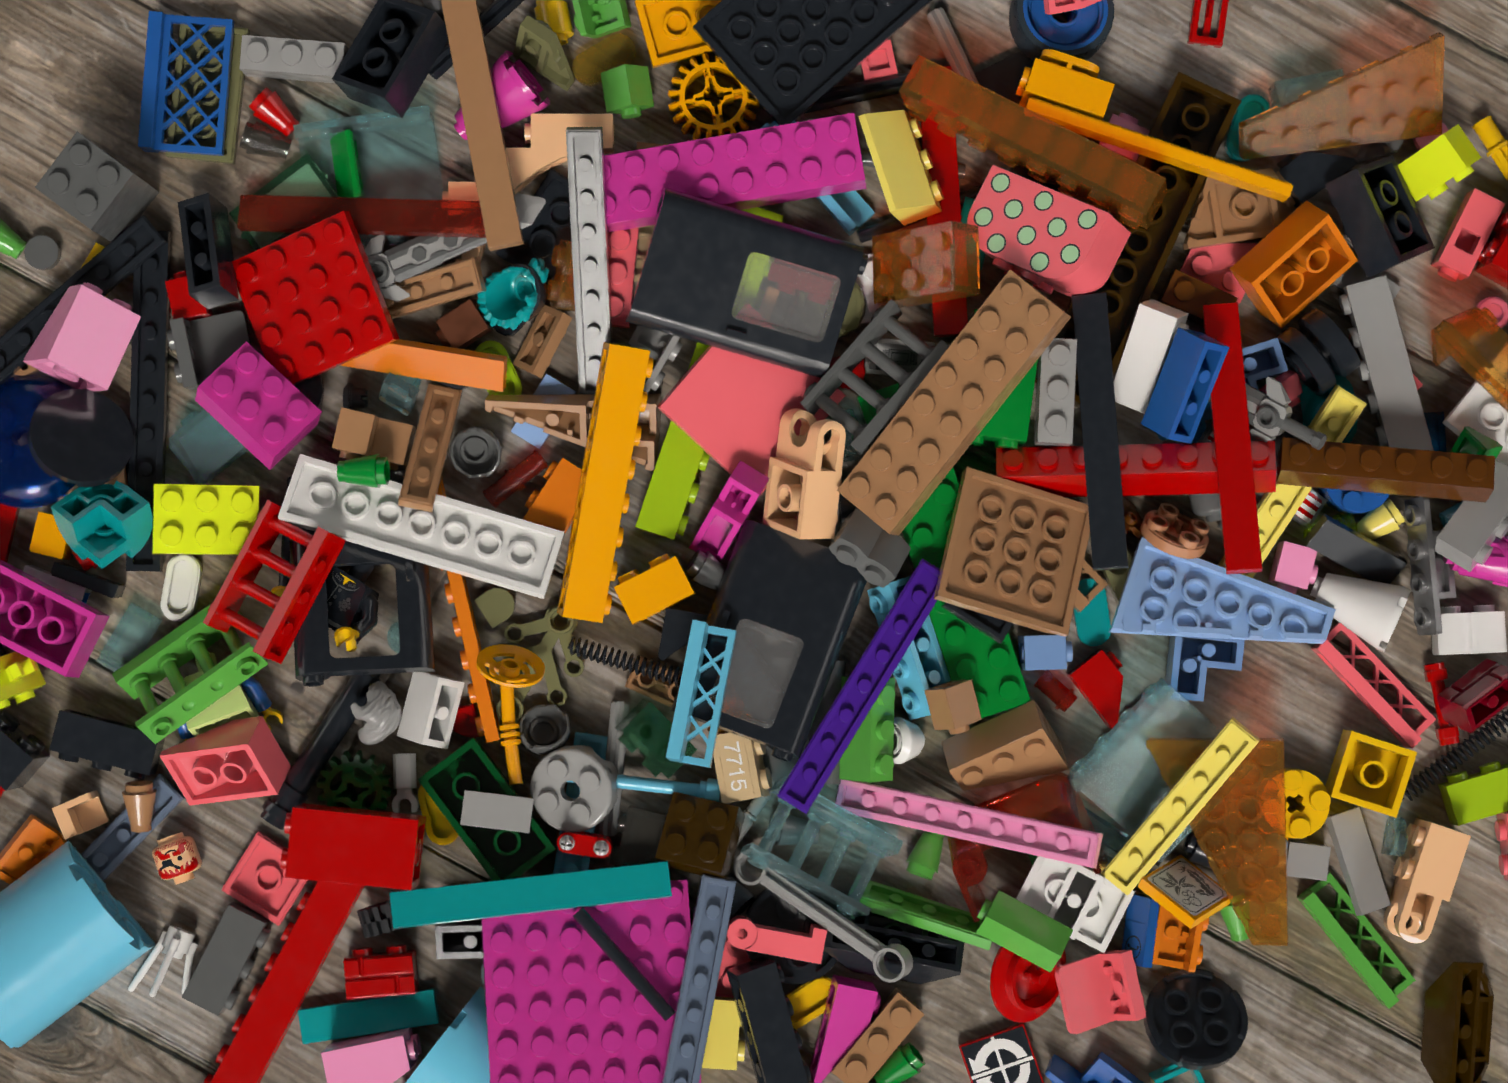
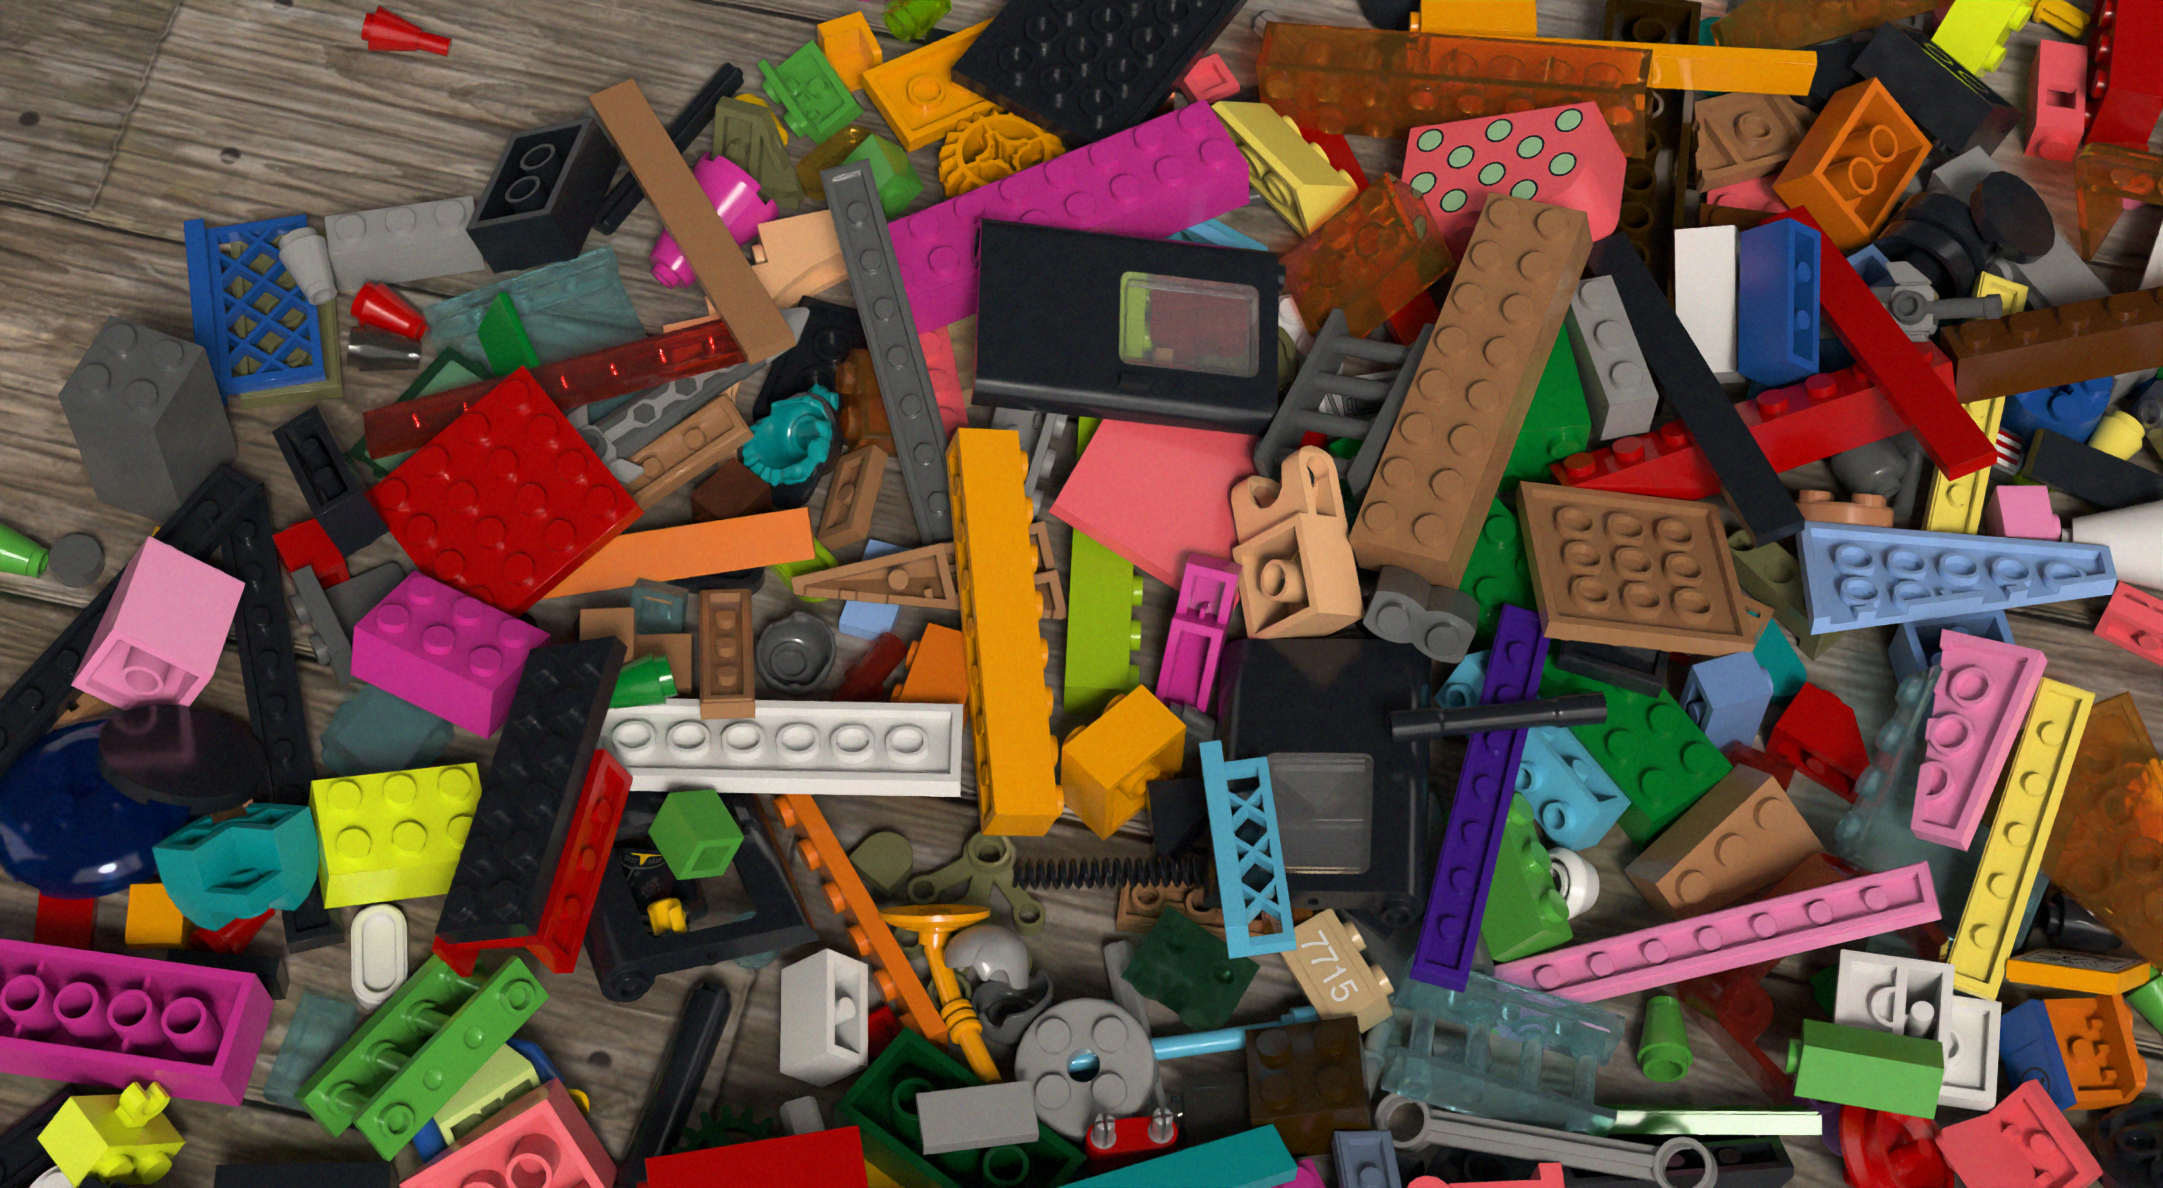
camera: 20 degrees left, 30 degrees down
light grey hair [350,681,402,745] -> none
medium nougat brick [924,679,982,735] -> none
none -> light grey cone [278,227,337,305]
none -> black plate [435,635,628,944]
none -> bright green brick [648,789,744,880]
none -> light grey hair [944,924,1030,990]
none -> black piece [1386,691,1607,744]
none -> bright pink wing [1910,629,2048,851]
none -> black tile [1969,171,2055,265]

